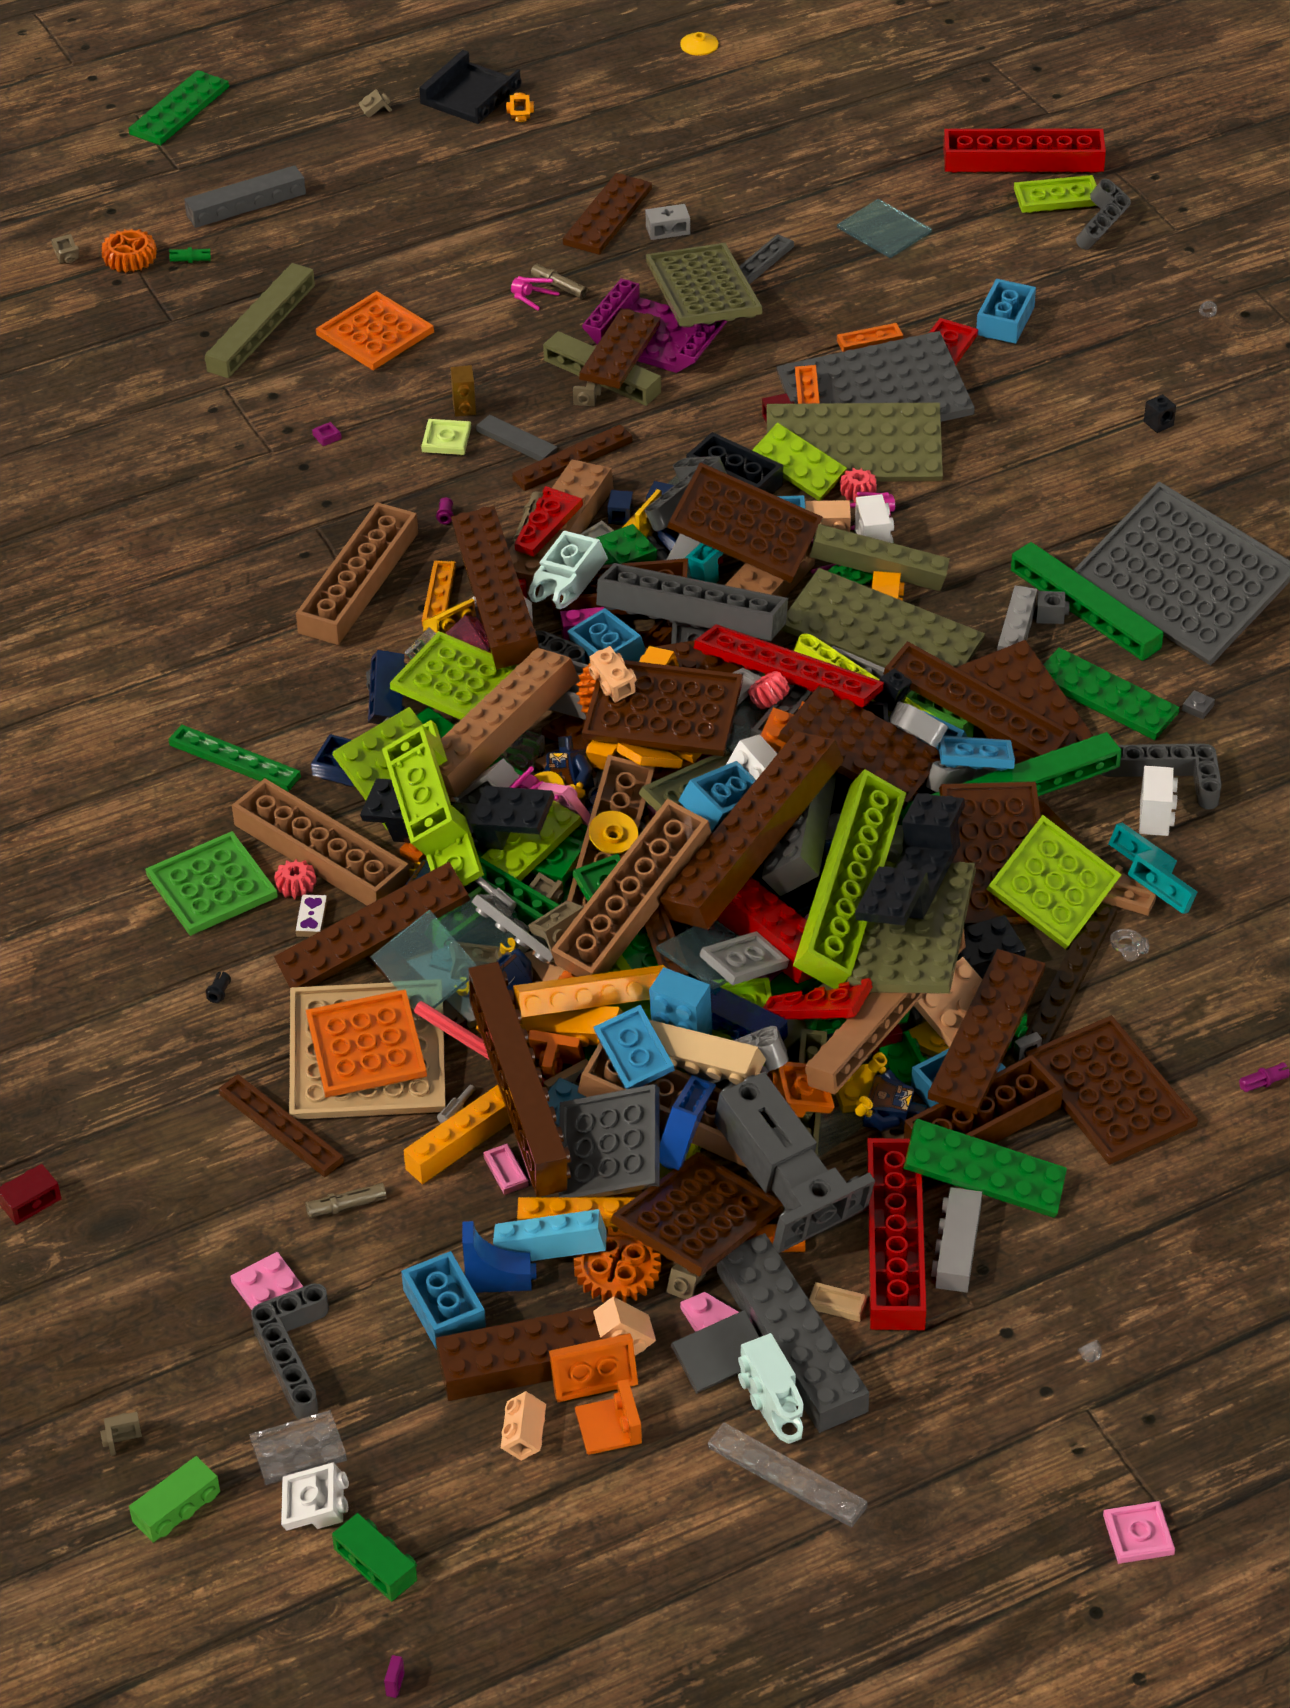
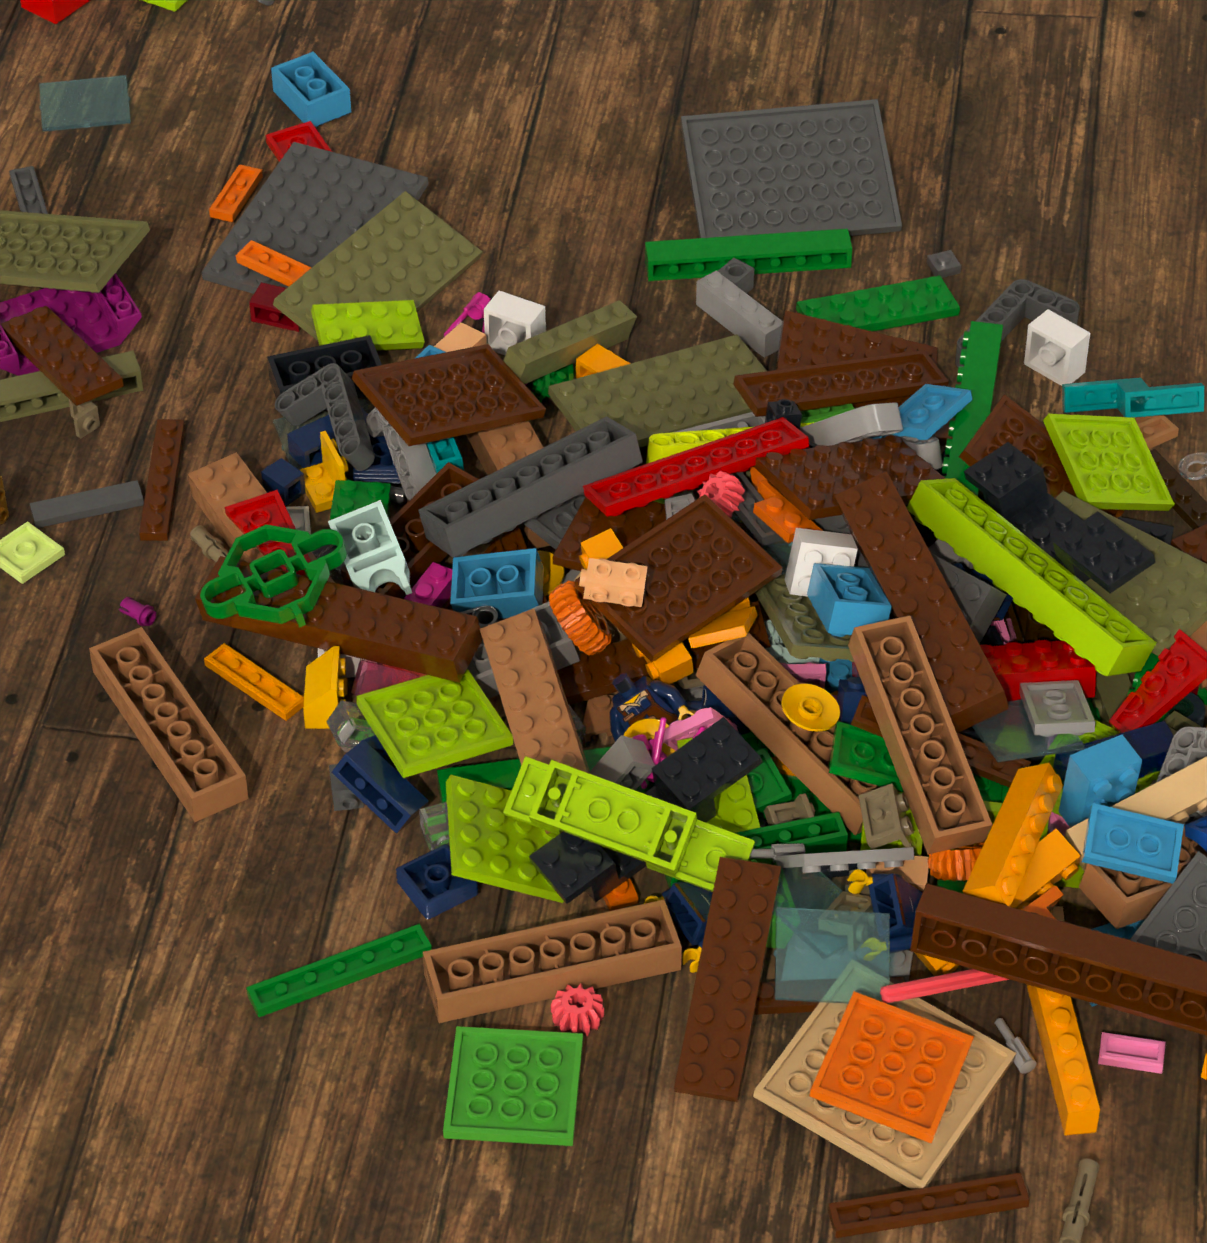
camera: 55 degrees left, 0 degrees up
black pin [206,971,231,1003] -> none
tile [296,895,327,937] -> none
coral gear [840,468,877,503] -> none
black brick [1144,394,1176,433] -> none
none -> green piece [200,525,347,628]

